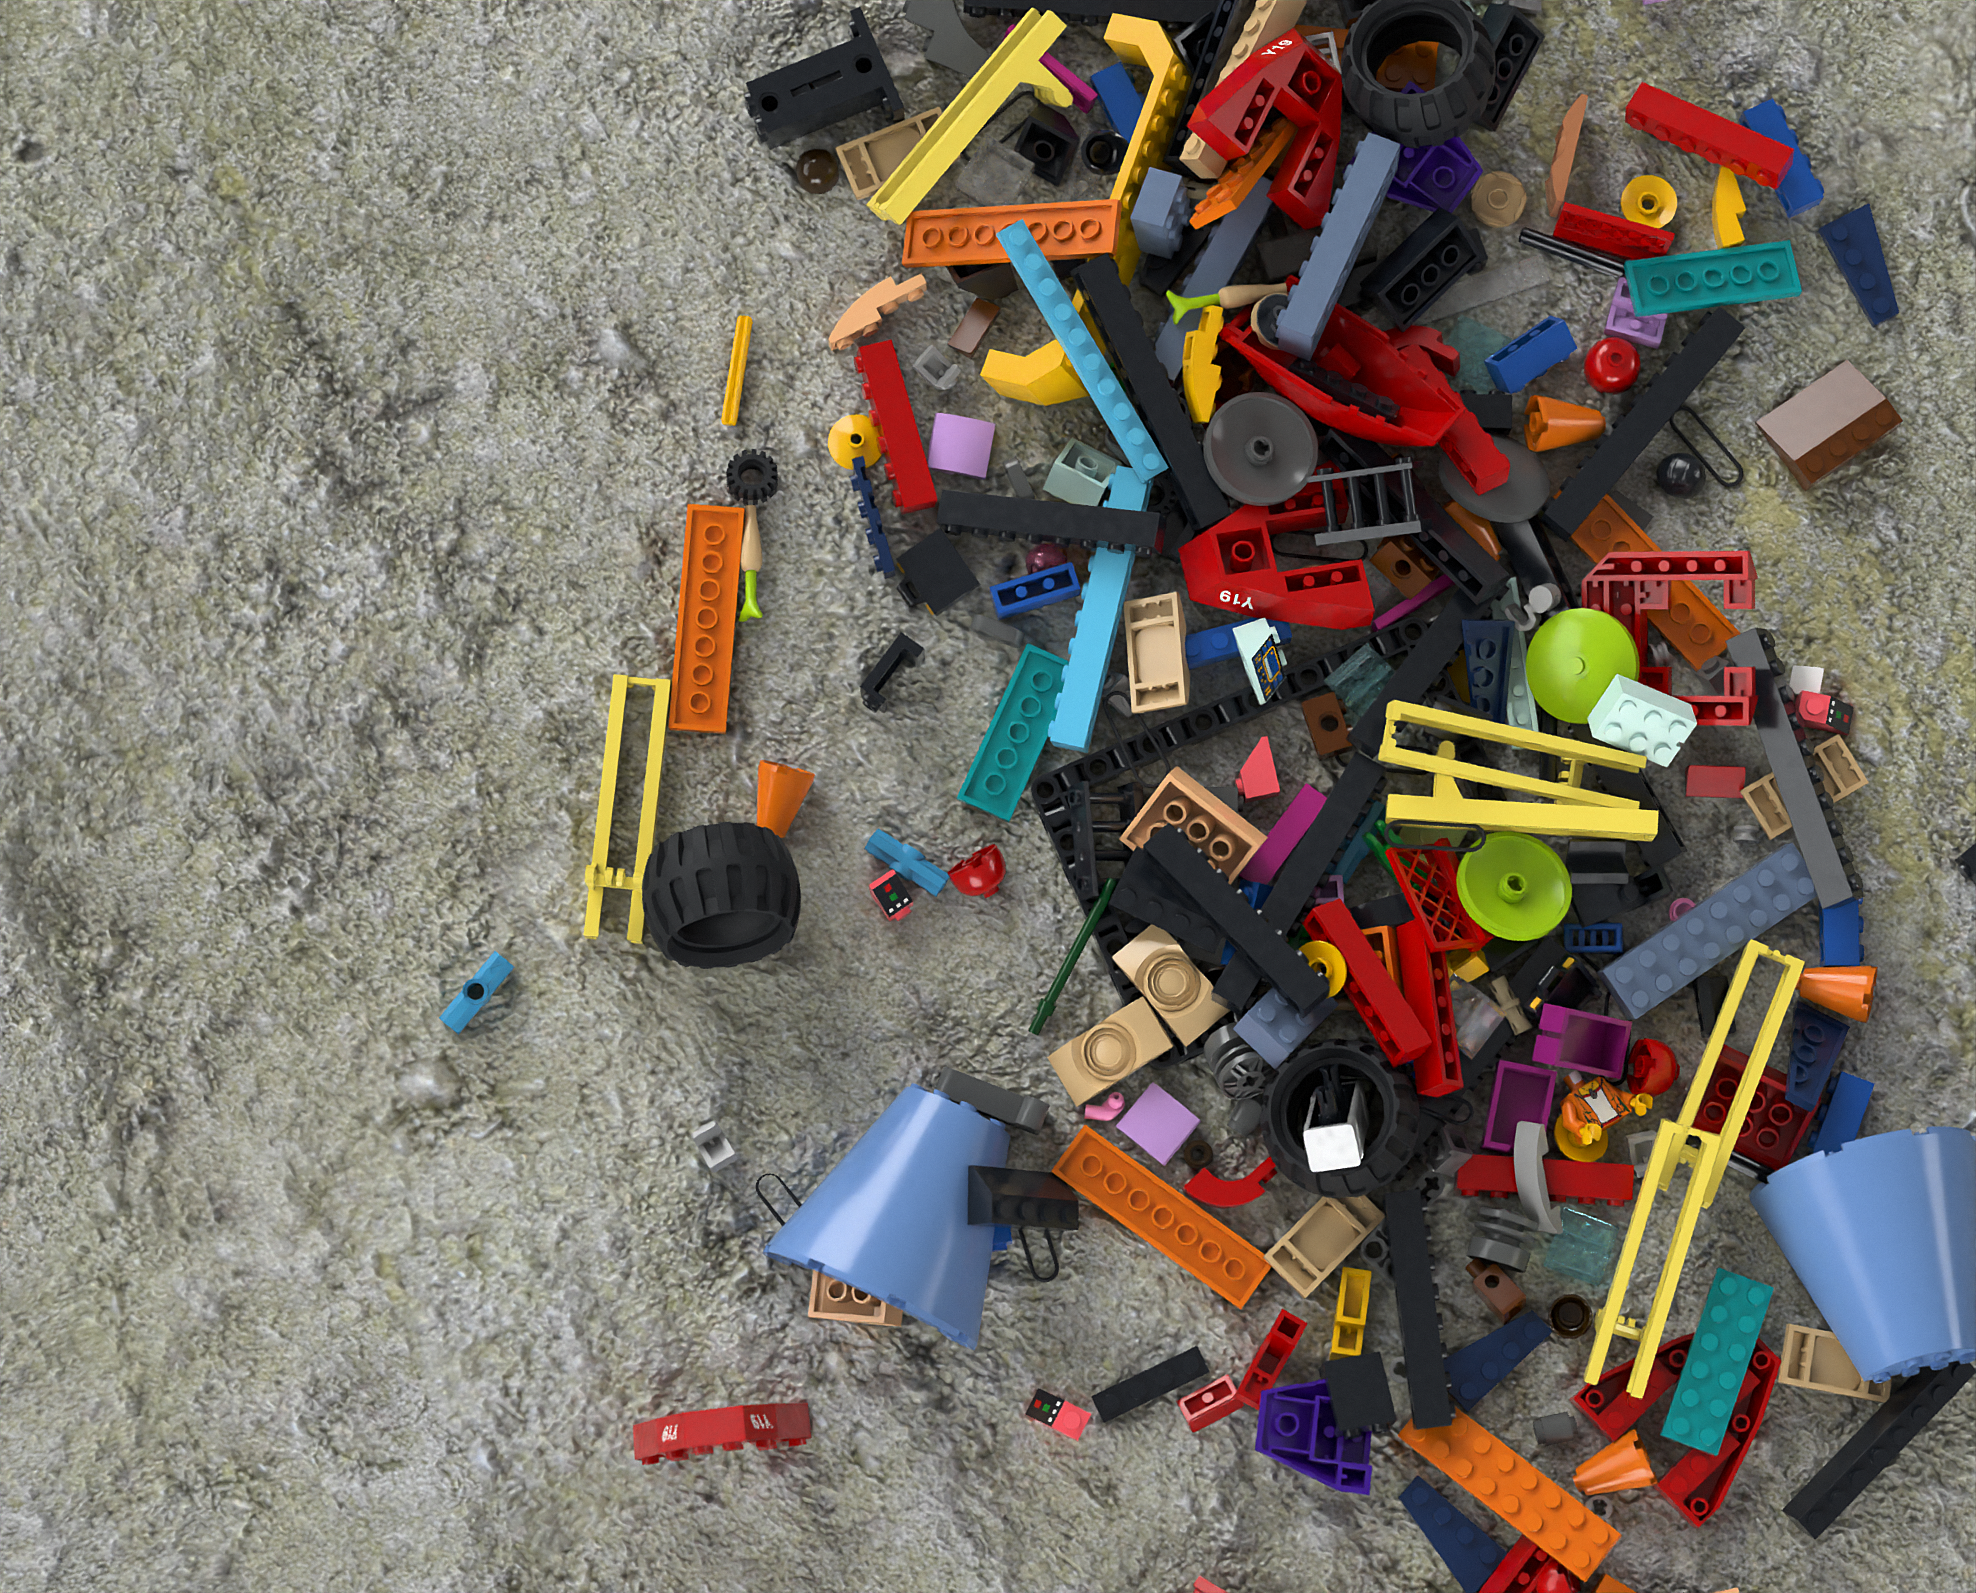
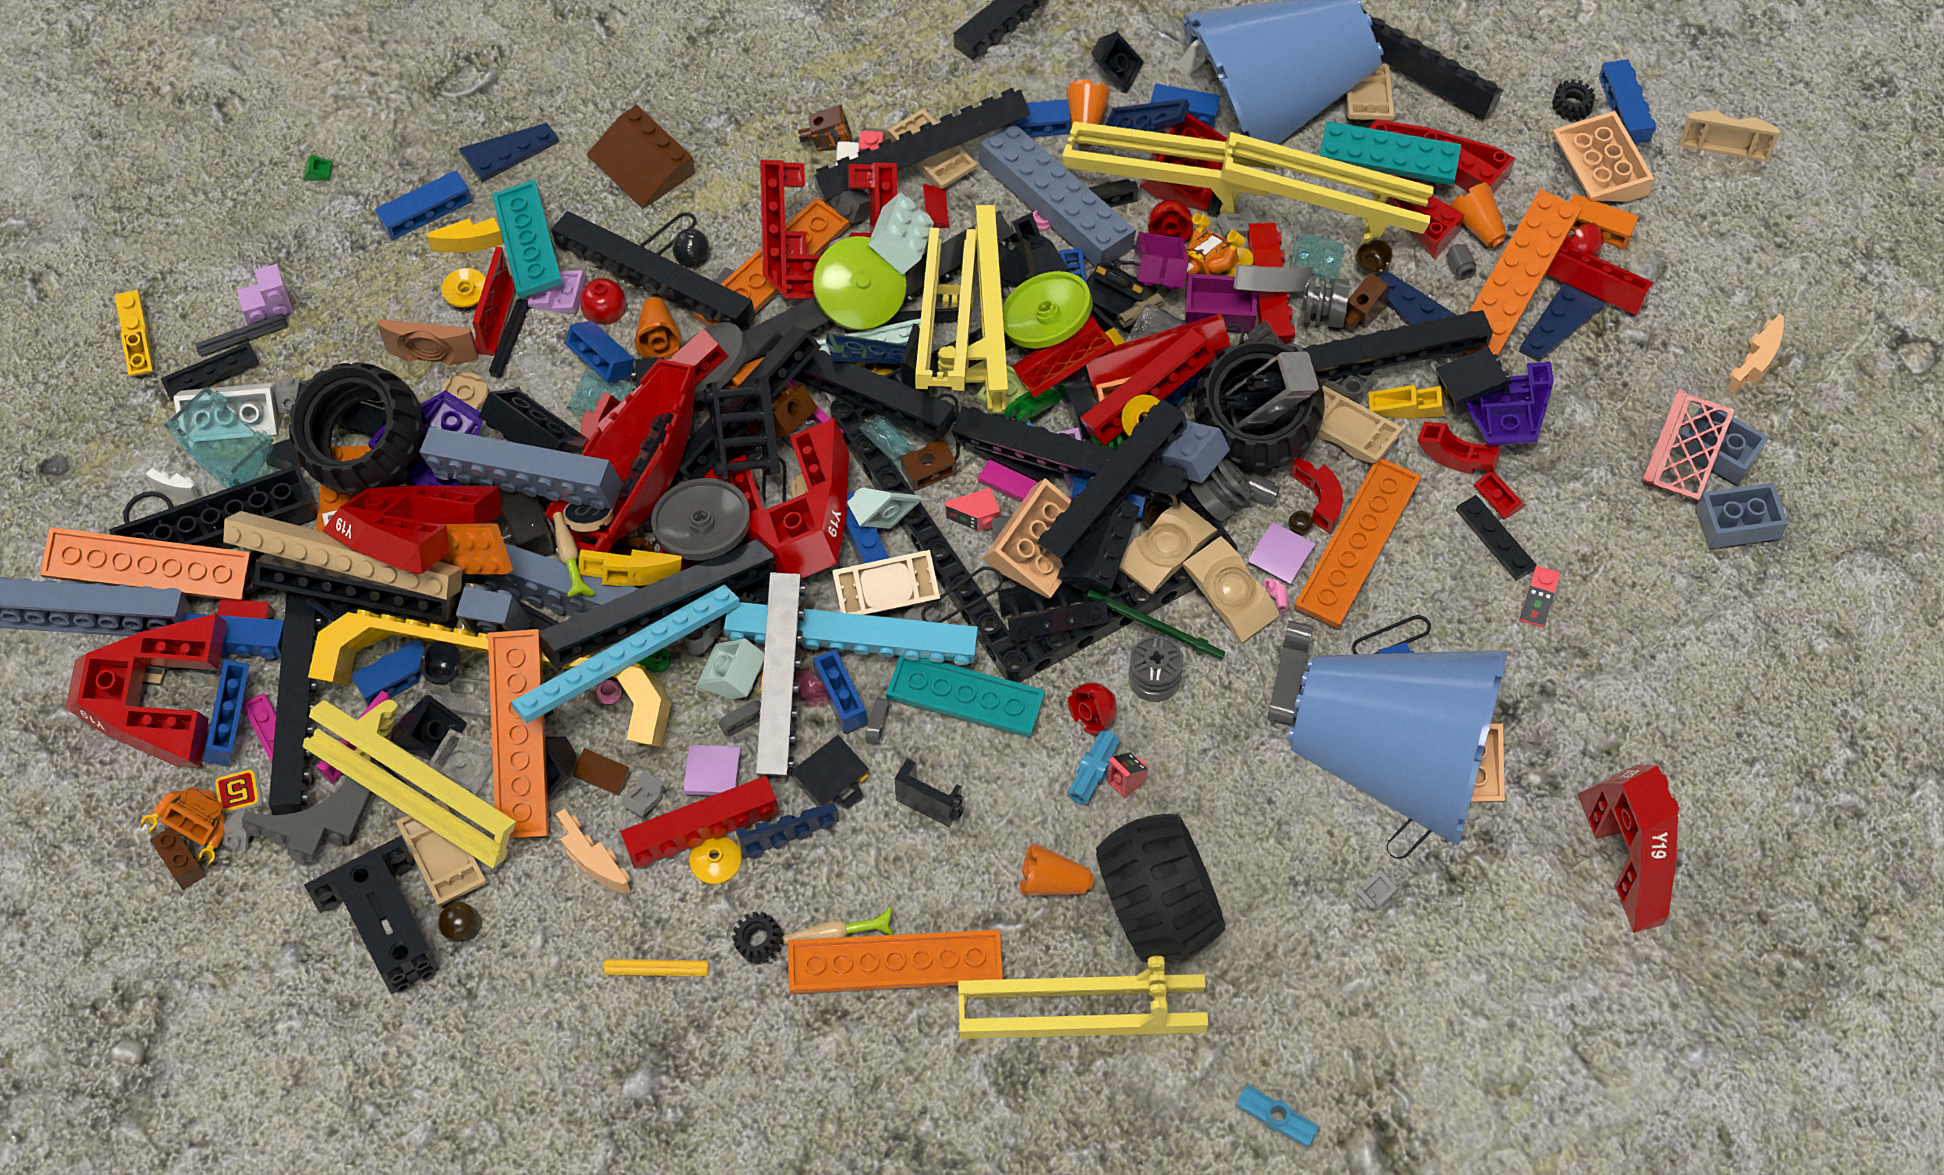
camera: 95 degrees left, 20 degrees down
black slope [968,1165,1079,1232] -> none
black piece [1384,820,1486,852] -> none
light grey leg [1504,583,1561,631] -> none
red brick [1625,82,1794,190] -> none
light grey bush [1733,825,1760,844] -> none
none -> green slope [303,154,332,181]
none -> reddish brown torso [798,105,852,152]
none -> black slope [1091,31,1144,94]
none -> dark grey wheel [1129,636,1183,702]

